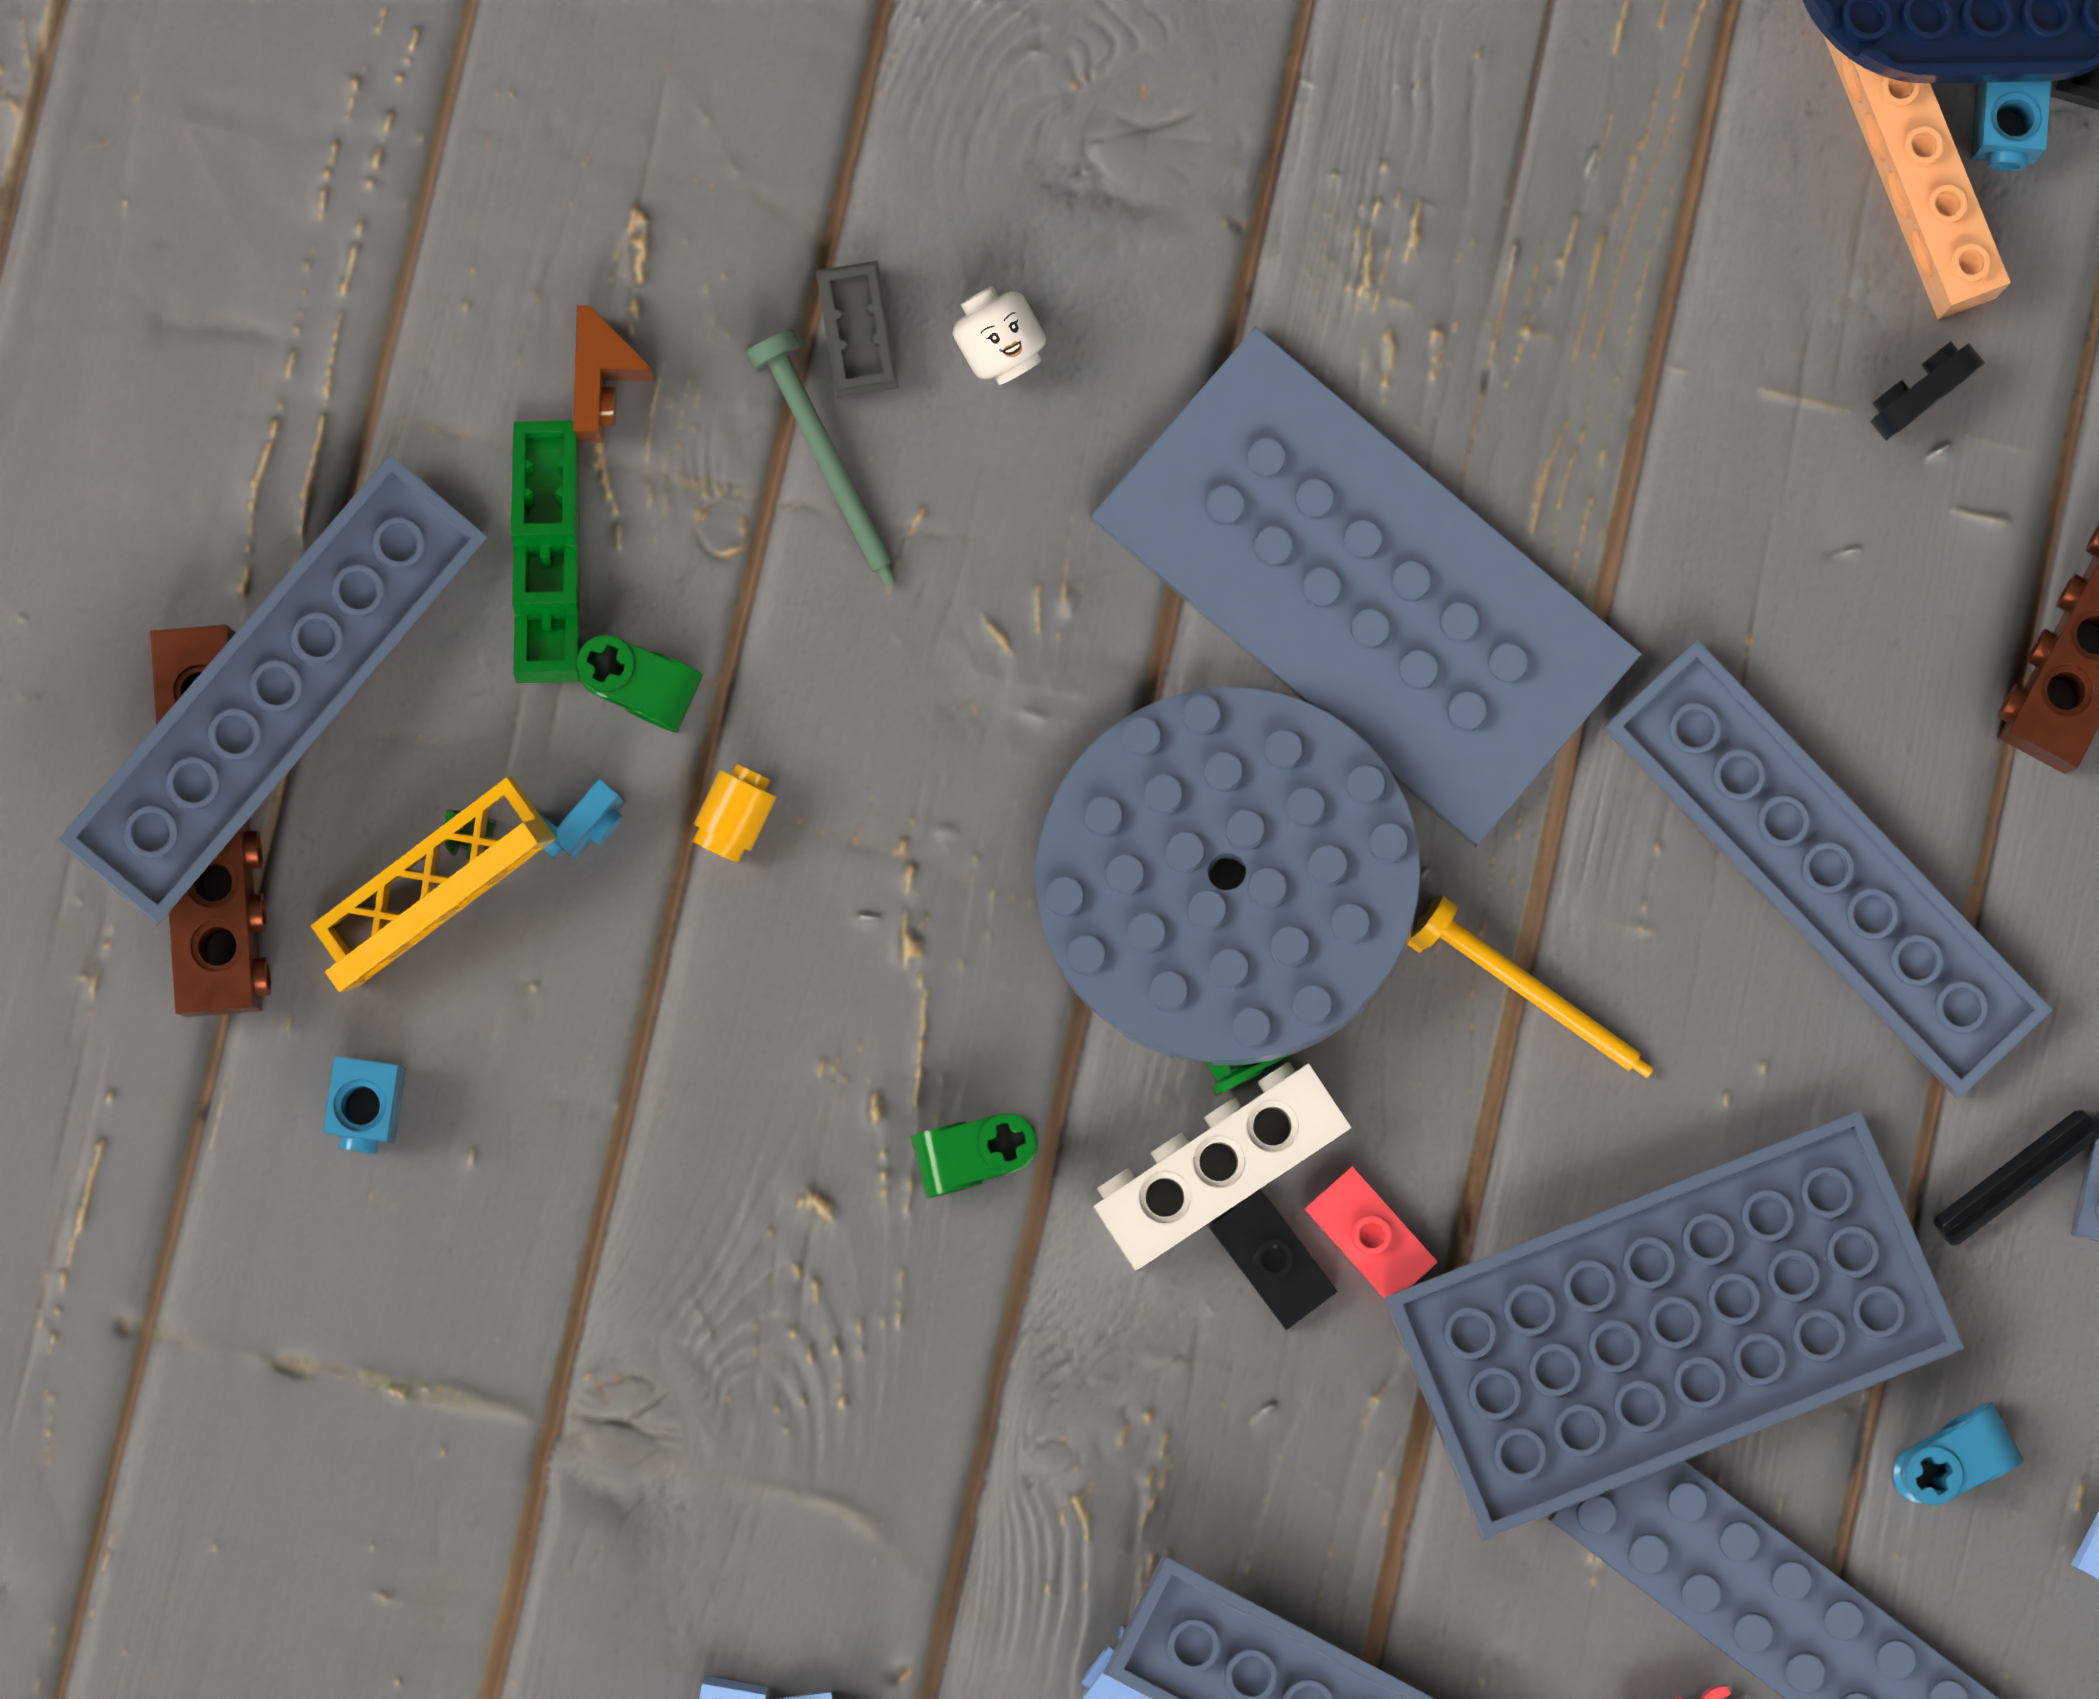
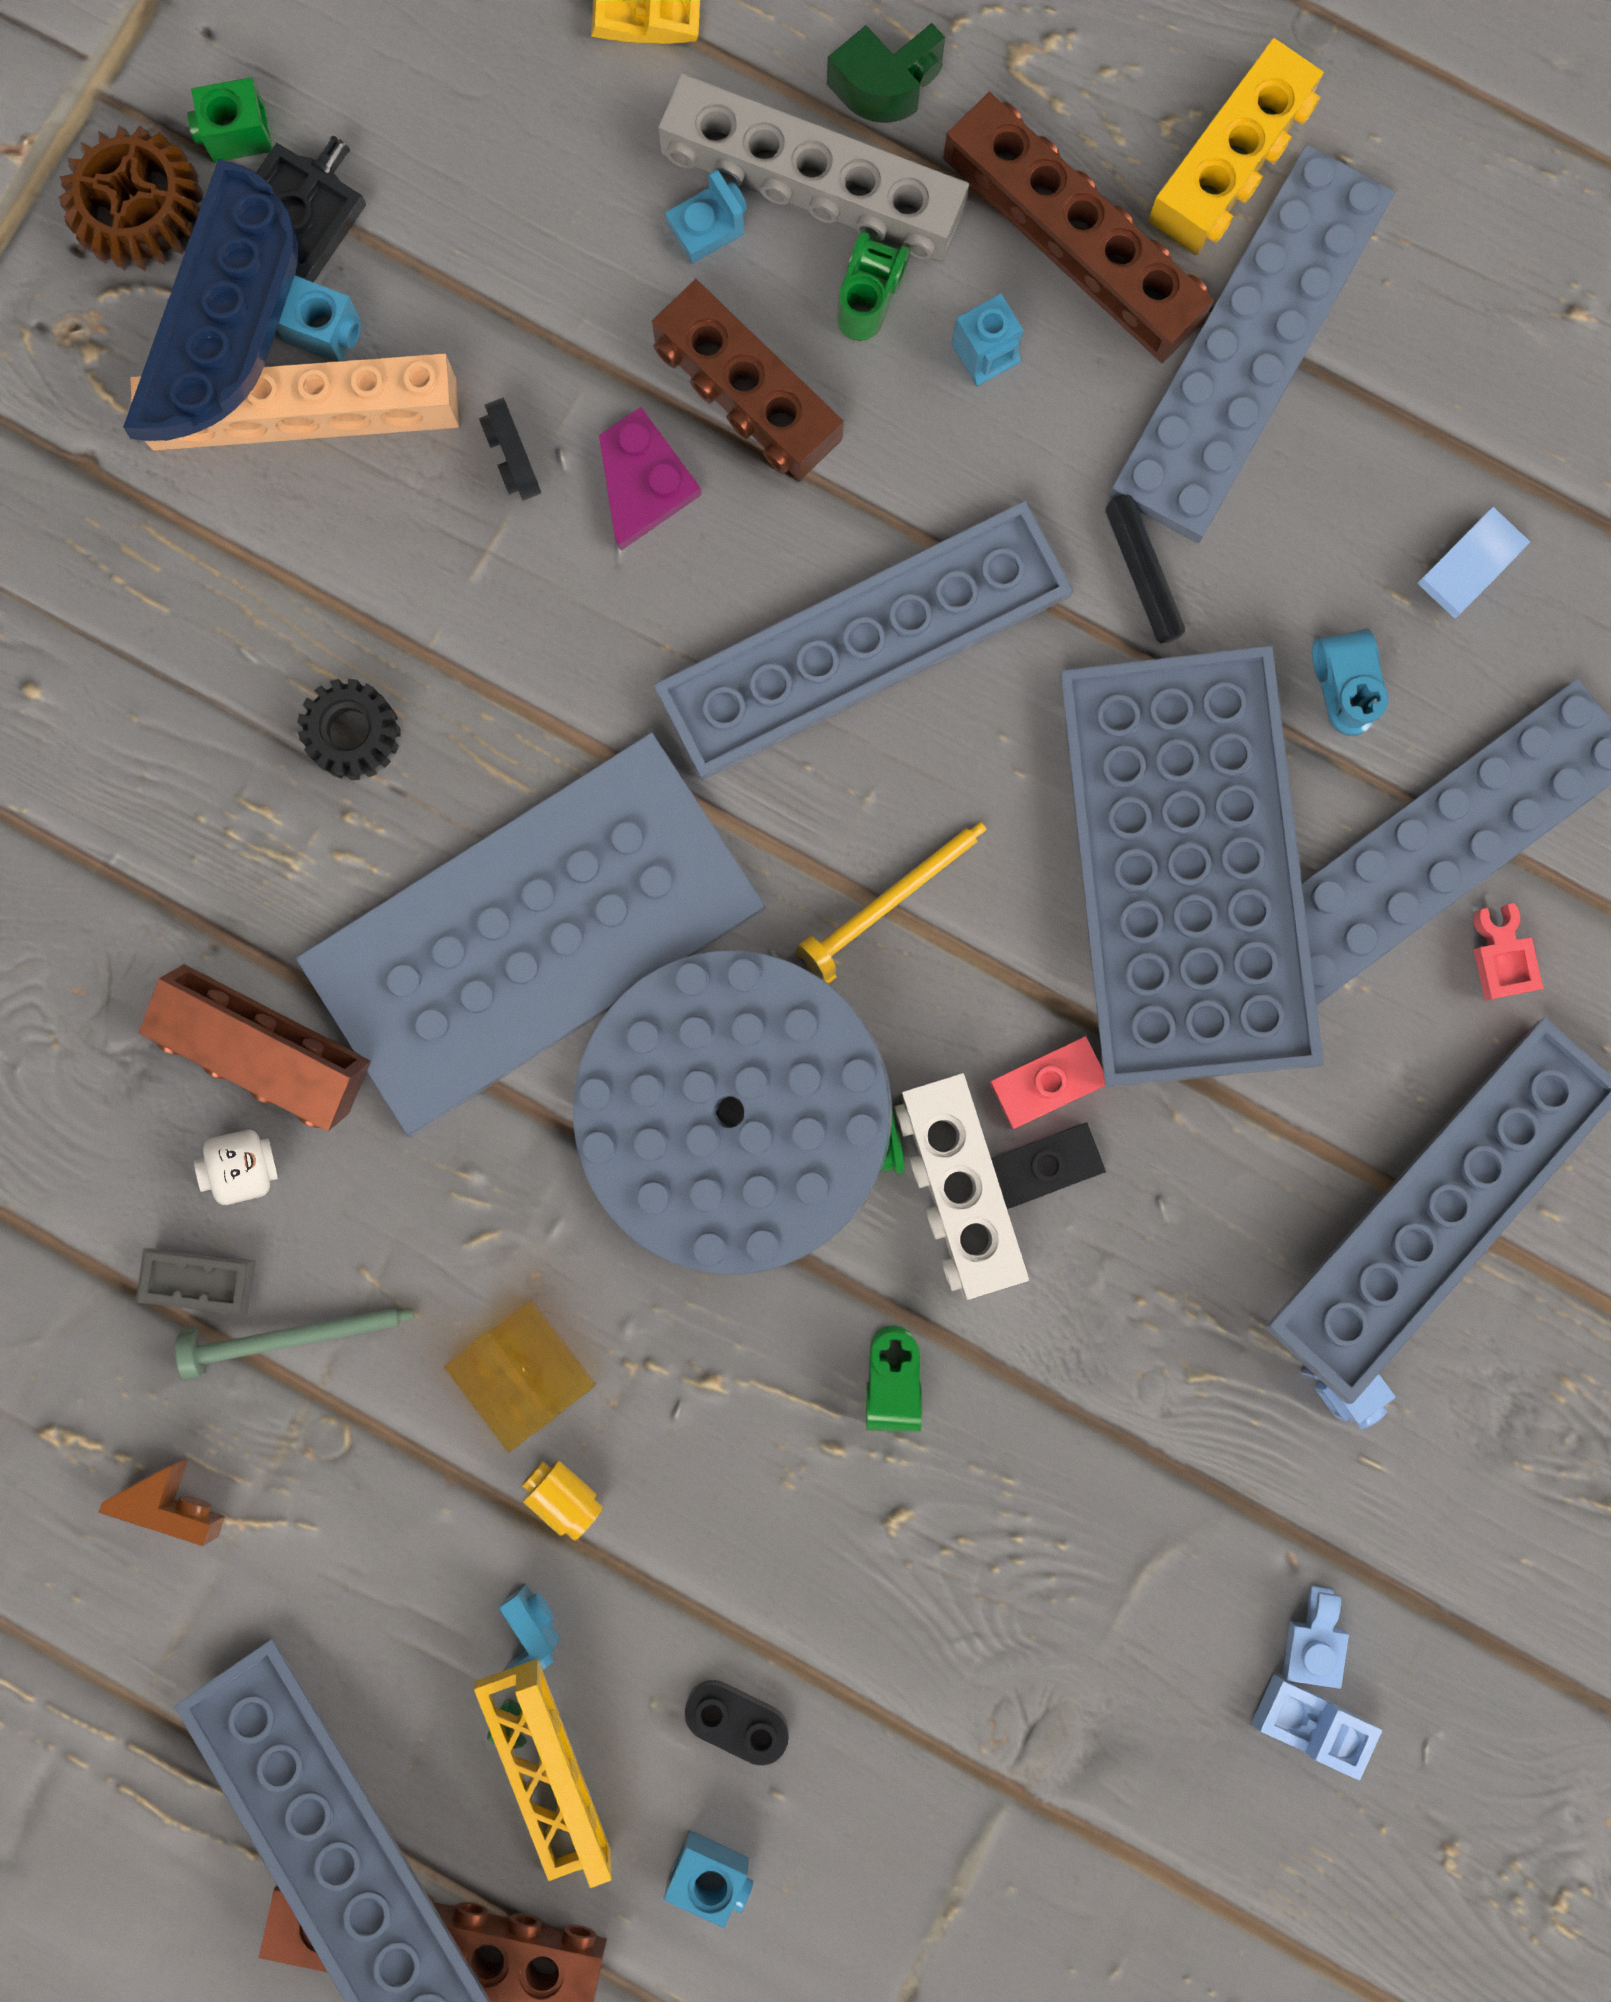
camera: 75 degrees left, 0 degrees up
green slope [511,420,580,683] -> none
green piece [577,635,703,733] -> none
none -> copper brick [139,964,371,1131]
none -> black tyre [297,678,401,780]
none -> clear yellow bracket [444,1299,597,1453]
none -> magenta wing [599,407,702,551]
none -> black plate [685,1680,789,1765]

